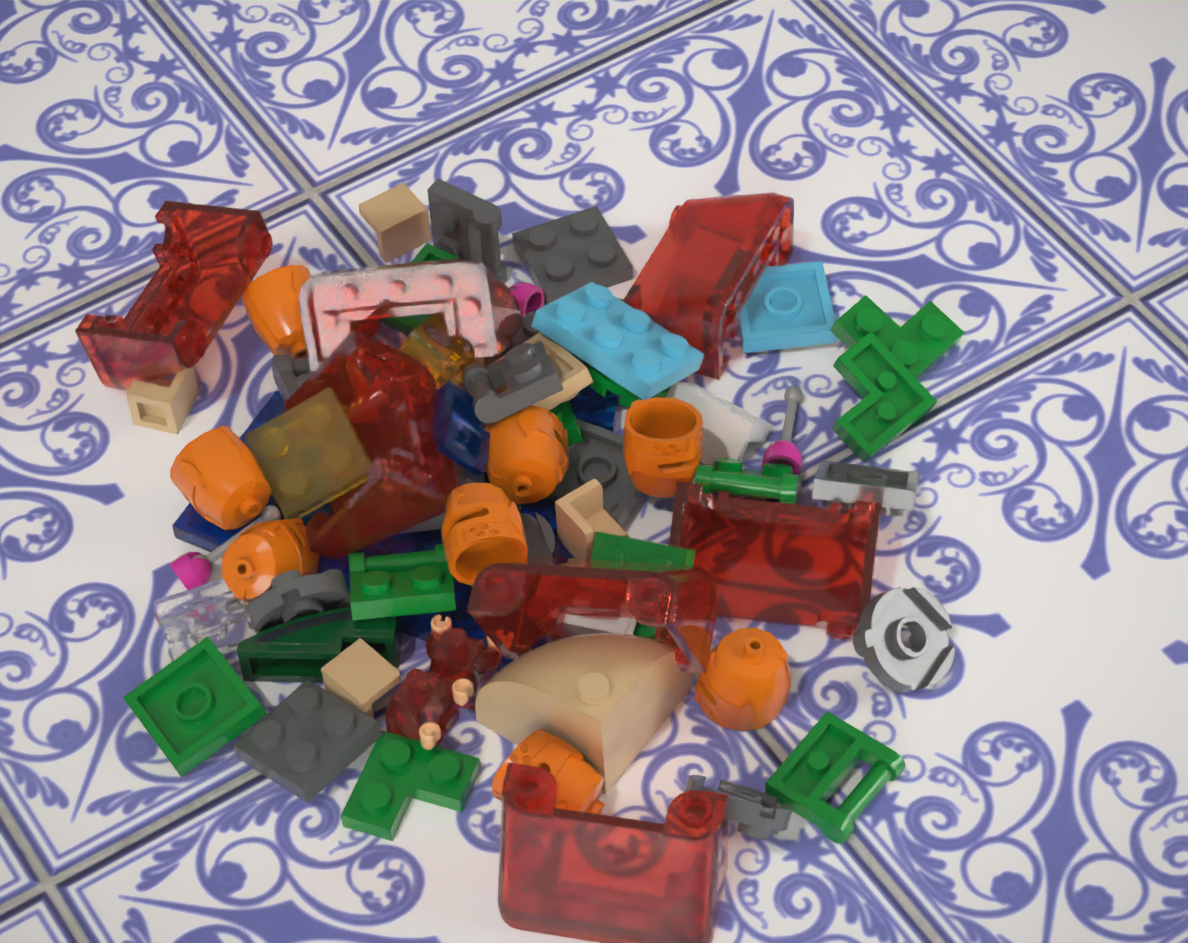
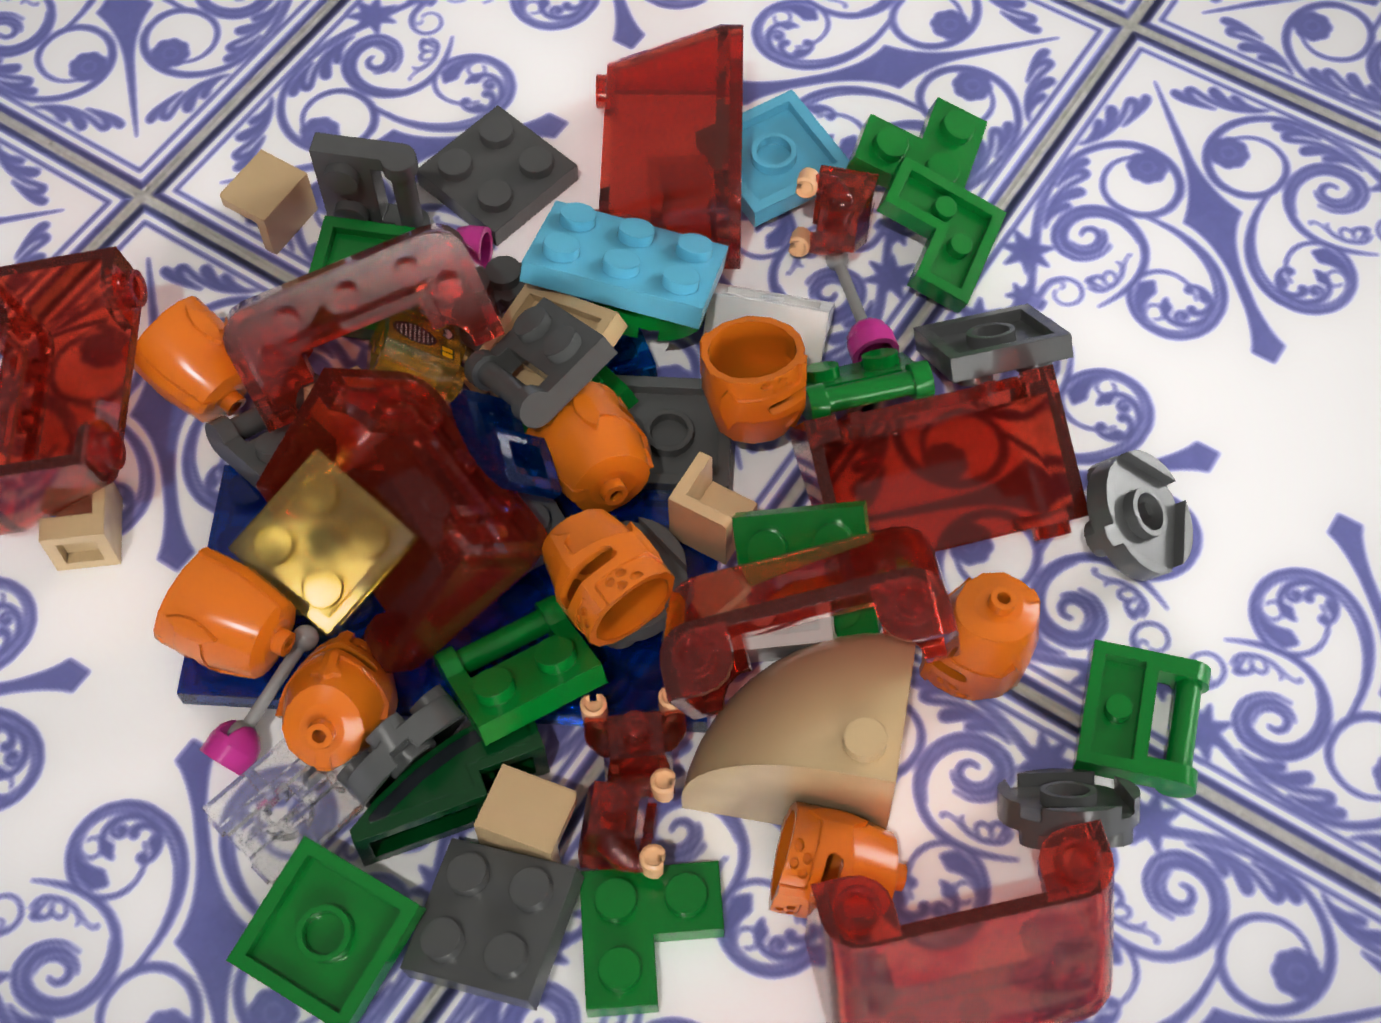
camera: 25 degrees left, 10 degrees up
none -> clear red piece [788,165,879,257]

